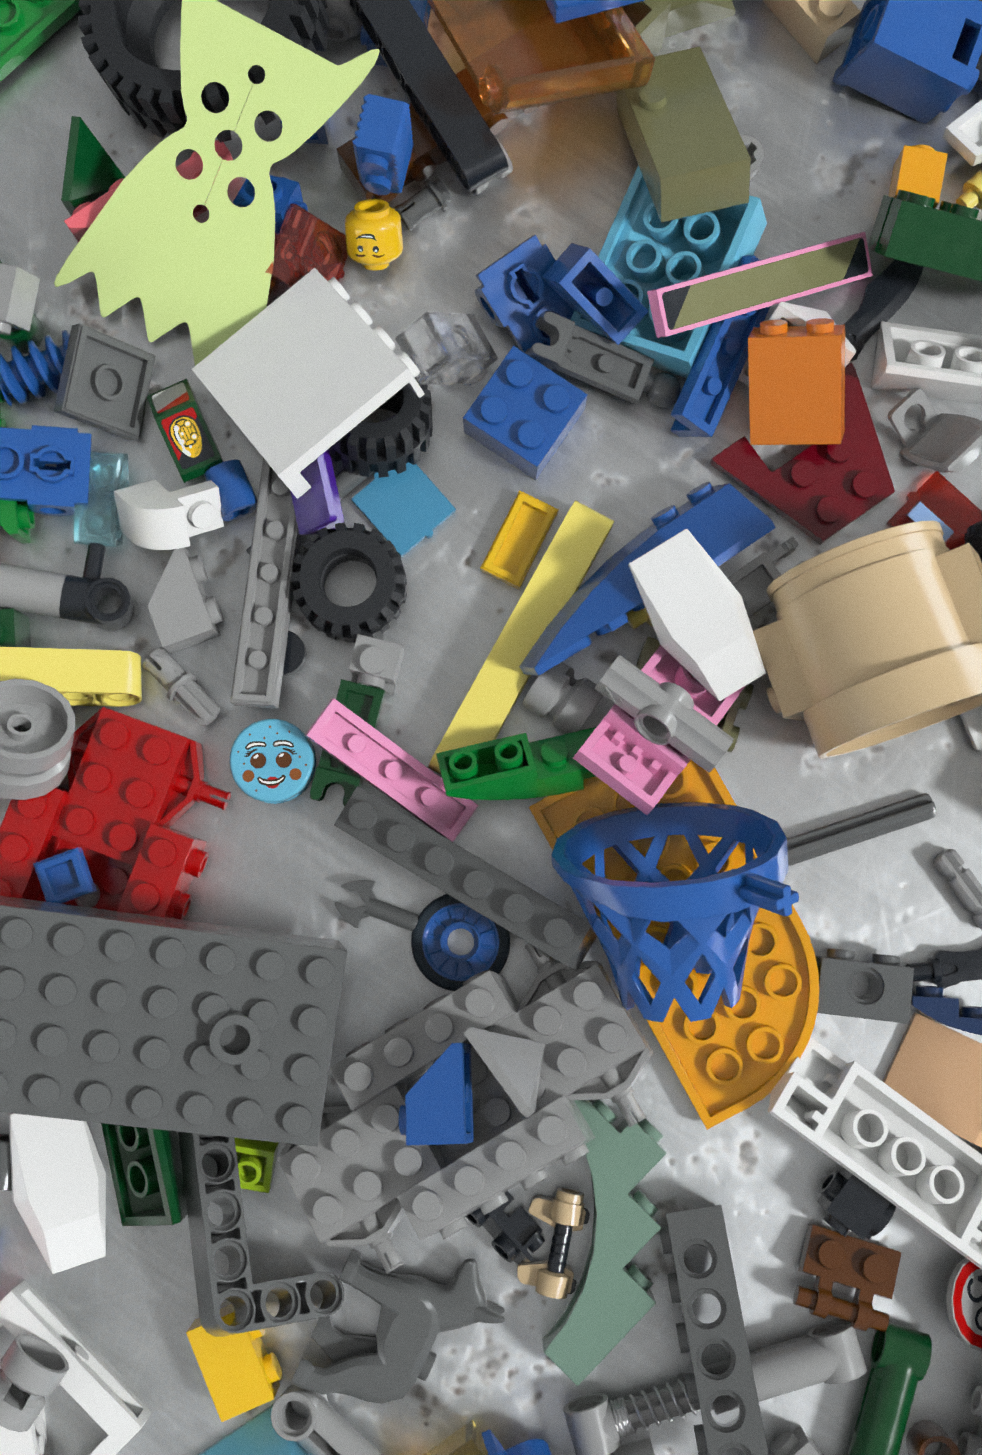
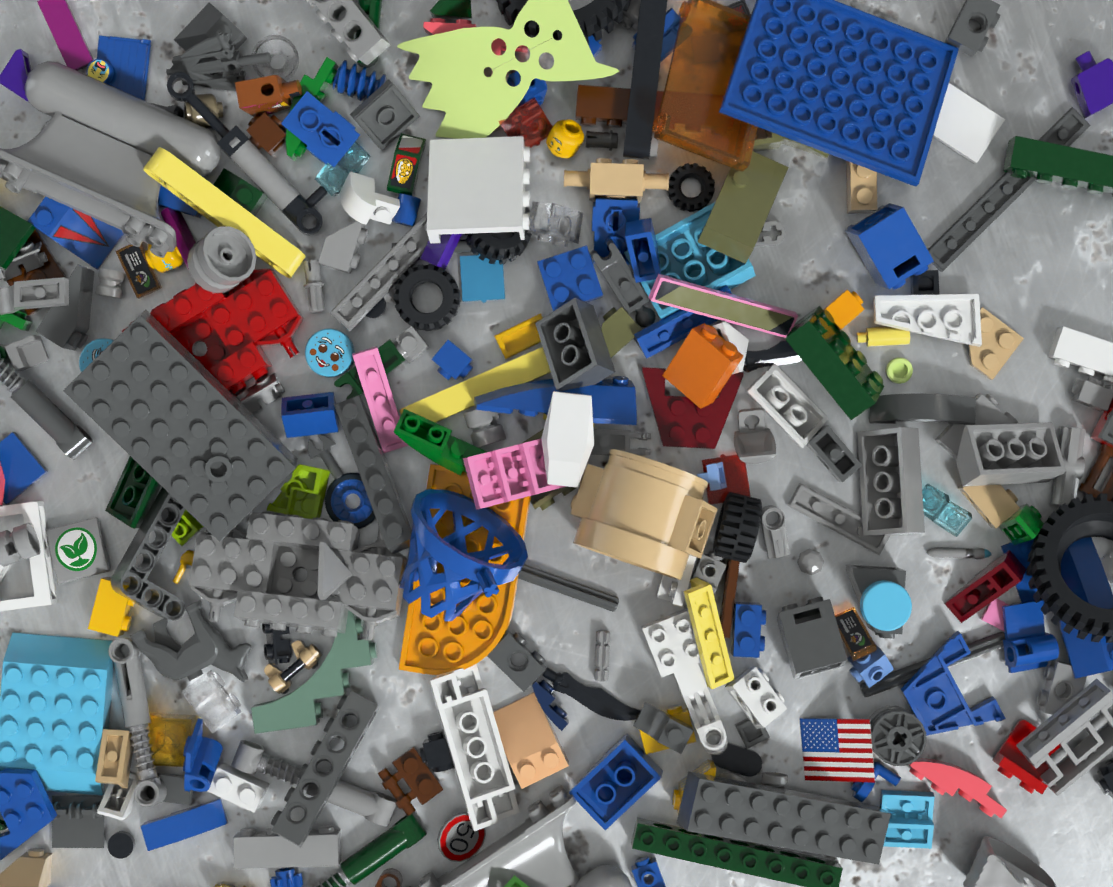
camera: 35 degrees right, 5 degrees up
white piece [8,1113,106,1274] -> none
blue tile [33,847,97,904] -> none
blue brick [352,94,414,195] -> none
blue slope [399,1043,474,1146] -> none
light grey piece [594,655,734,773] -> none
none -> slope [46,517,110,584]
none -> yellow hand [173,550,194,584]
none -> clear brick [182,670,242,733]
none -> light grey hinge [233,373,285,413]
none -> lime slope [267,464,330,519]
none -> blue brick [281,392,339,438]
none -> blue brick [431,340,473,380]
none -> dark grey slope [535,298,615,391]
none -> tan brick [564,158,669,202]
none -> olive slope [601,307,642,358]
none -> black tyre [667,163,715,212]

